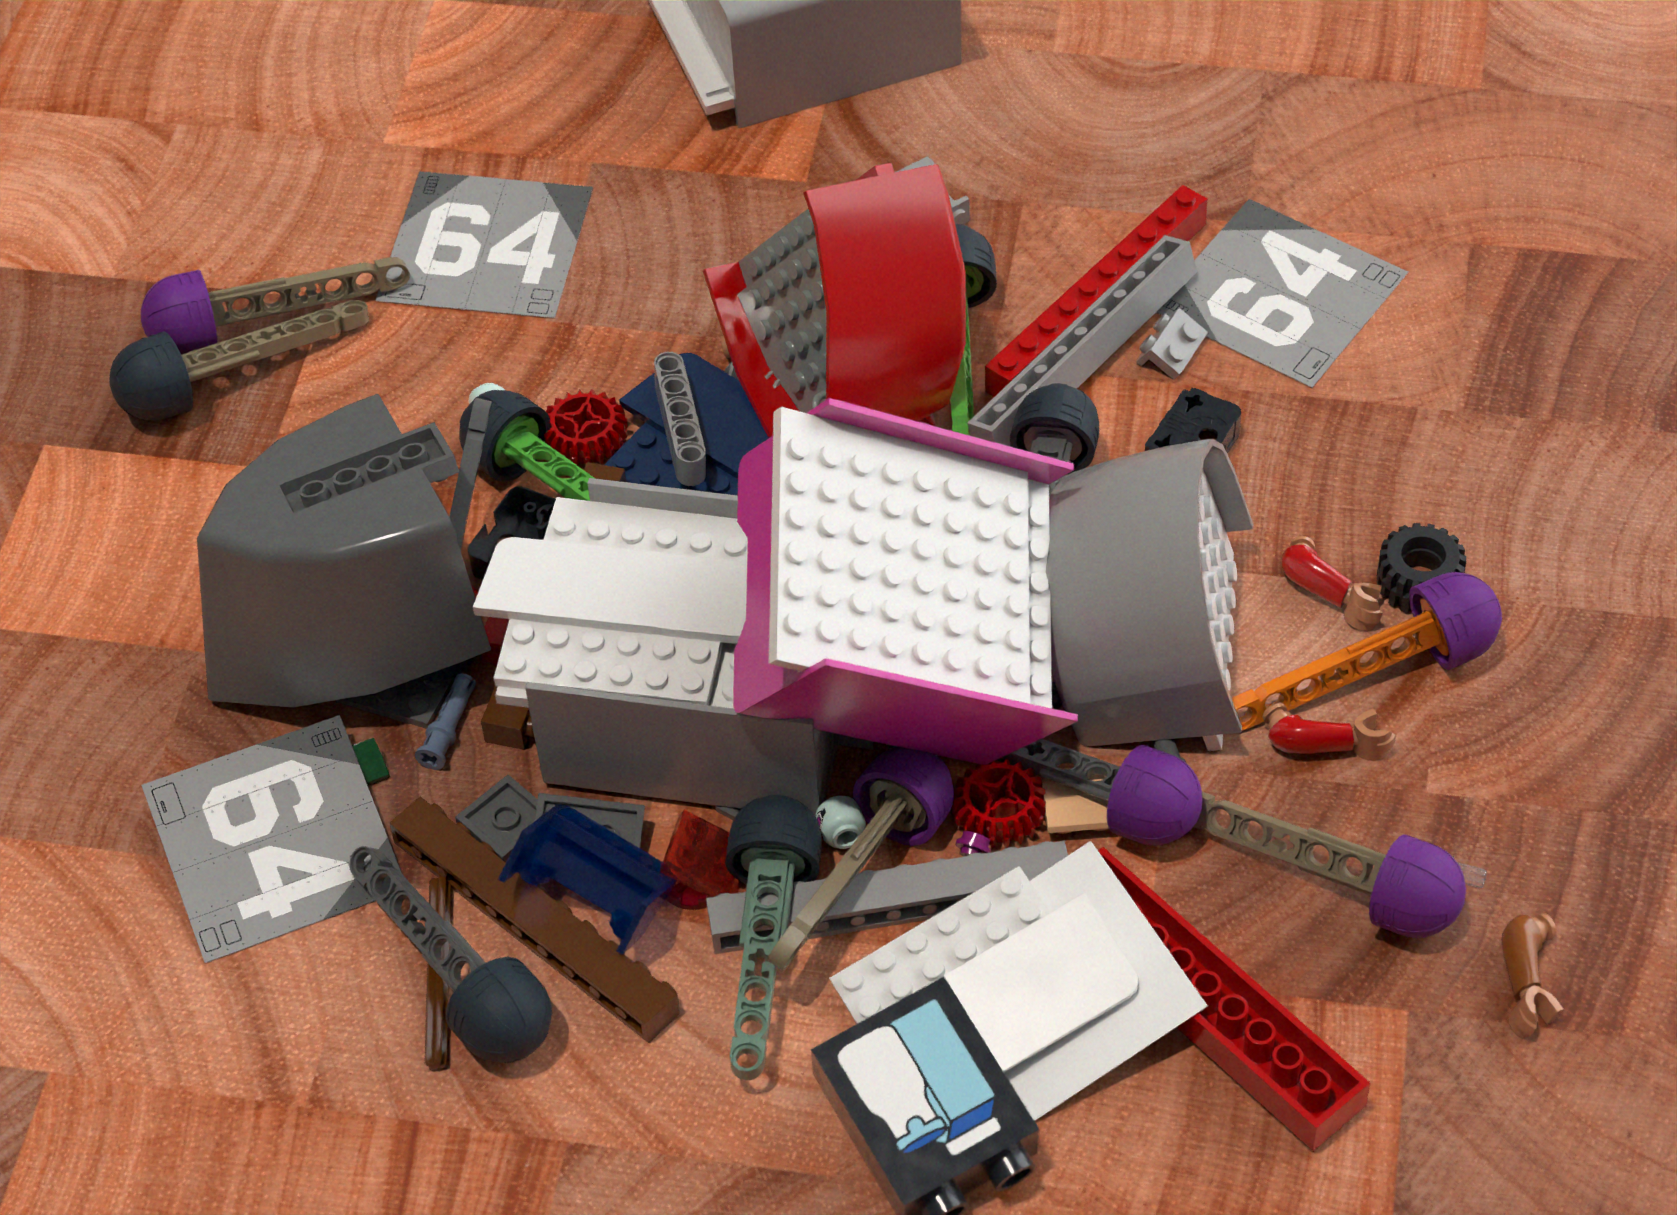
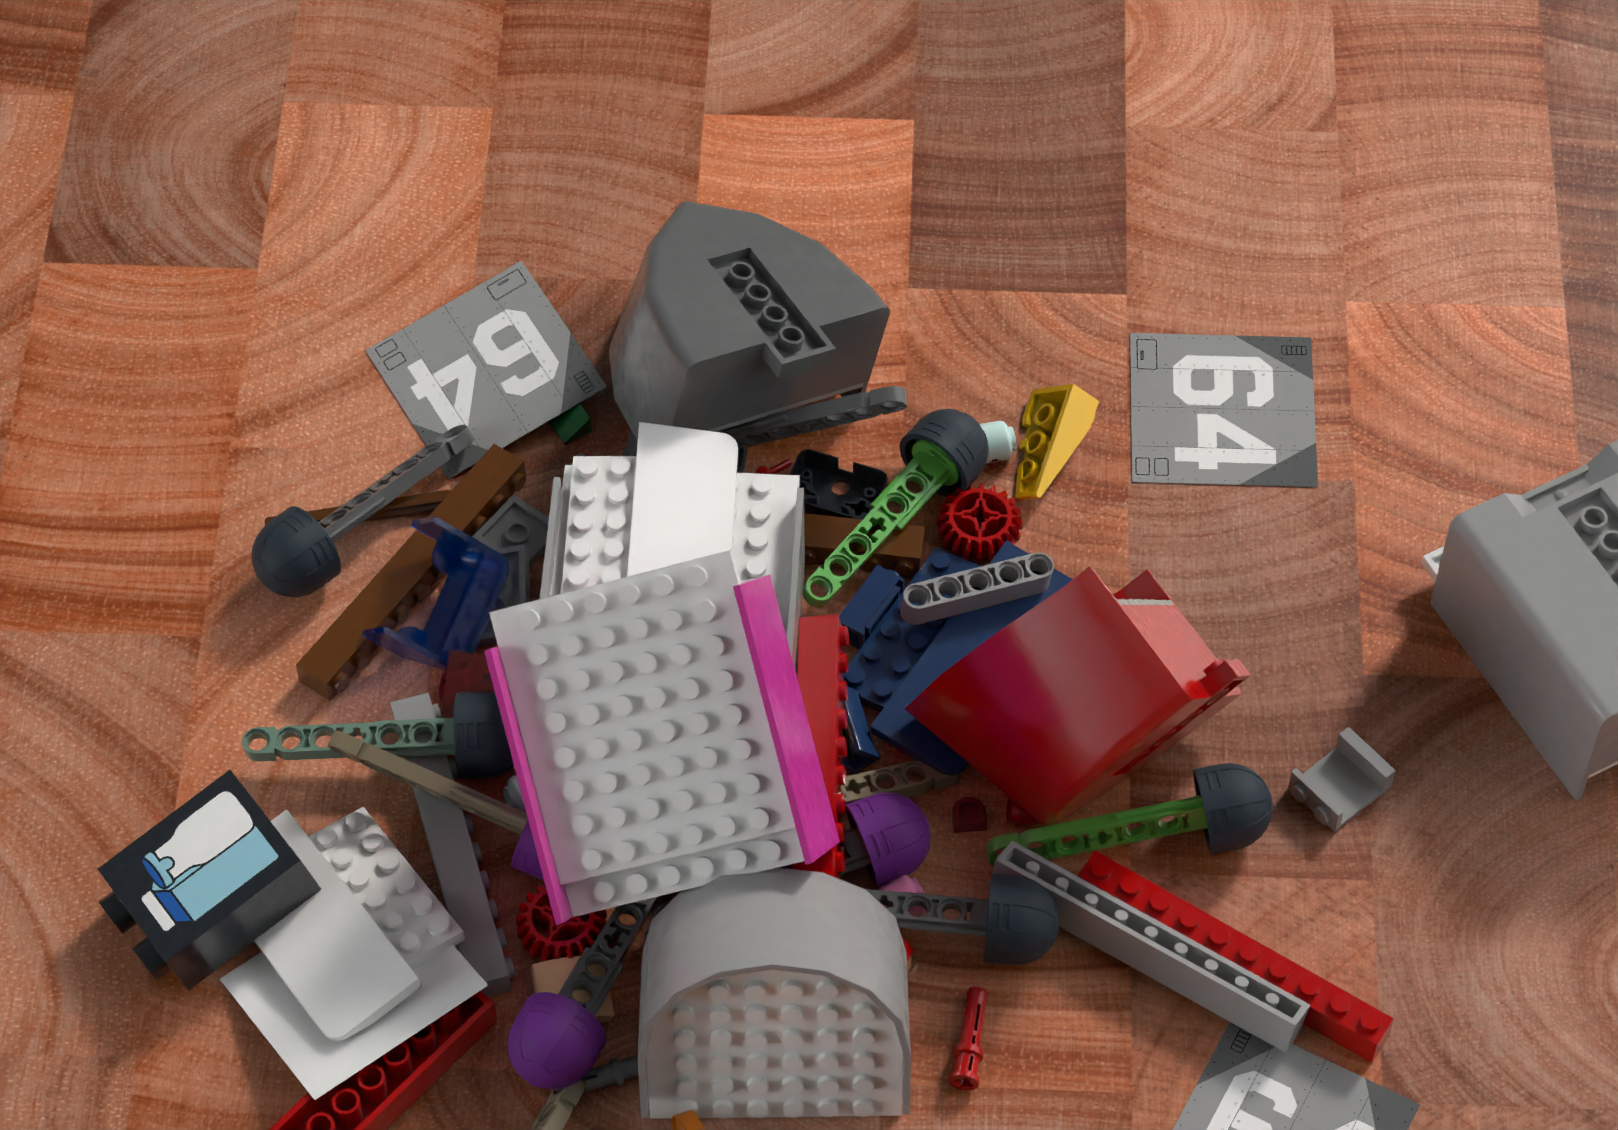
camera: 80 degrees right, 5 degrees up
piece [109,300,369,420] -> none
piece [141,257,410,355] -> none
magenta plate [955,831,991,857] -> none
light grey bracket [1136,308,1208,380] -> none
black axle [1145,388,1241,454] -> none
none -> yellow wedge [1015,384,1099,501]

